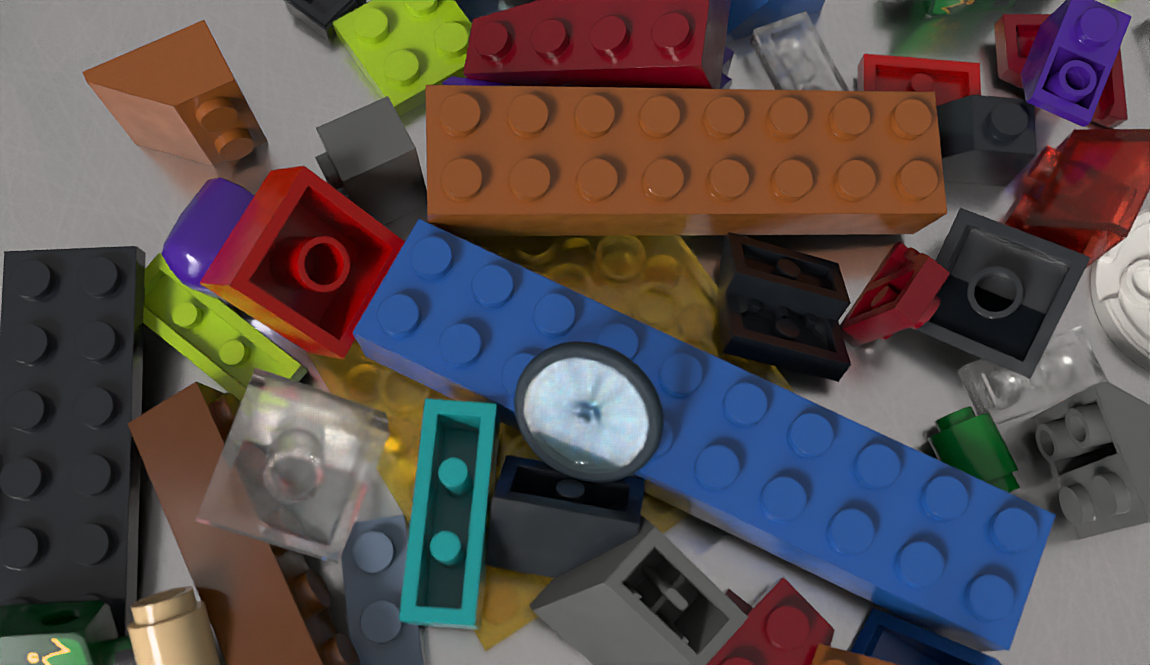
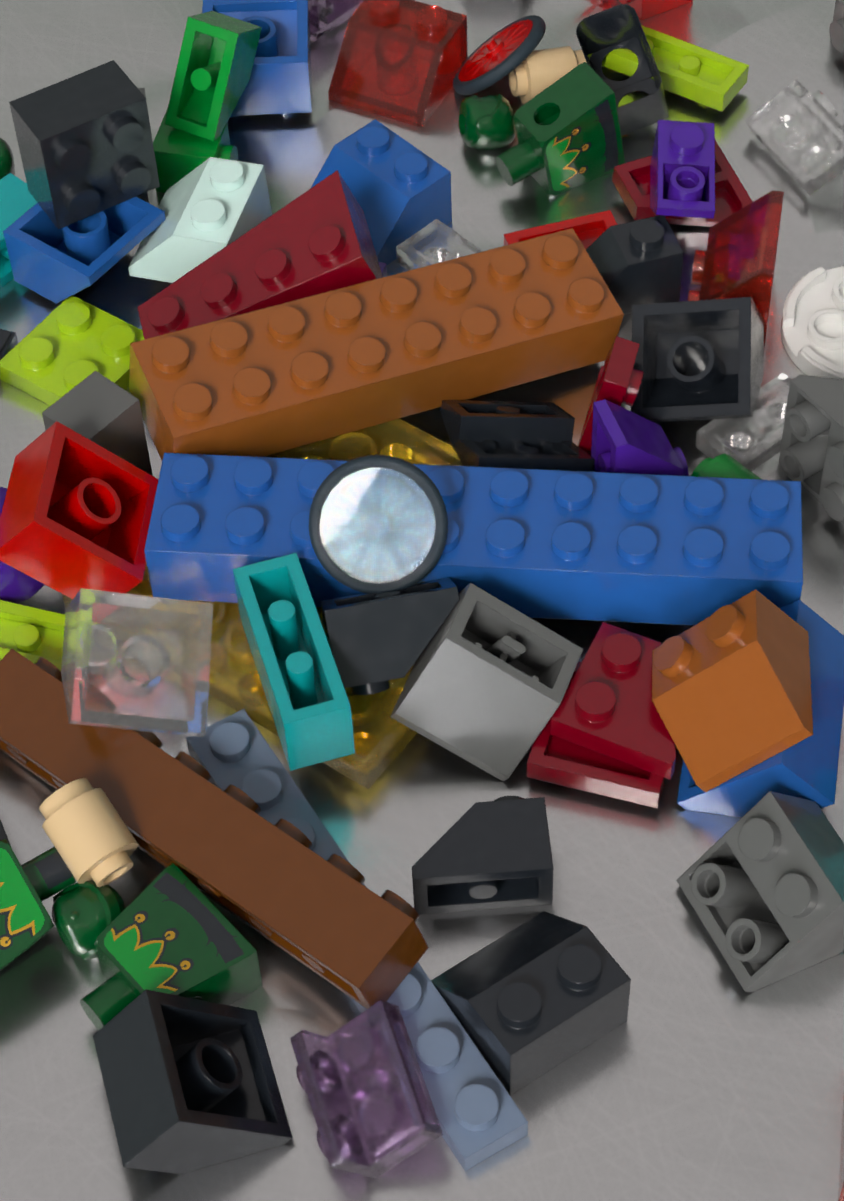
camera: 15 degrees left, 20 degrees down
none -> dark purple slope [591,399,689,476]

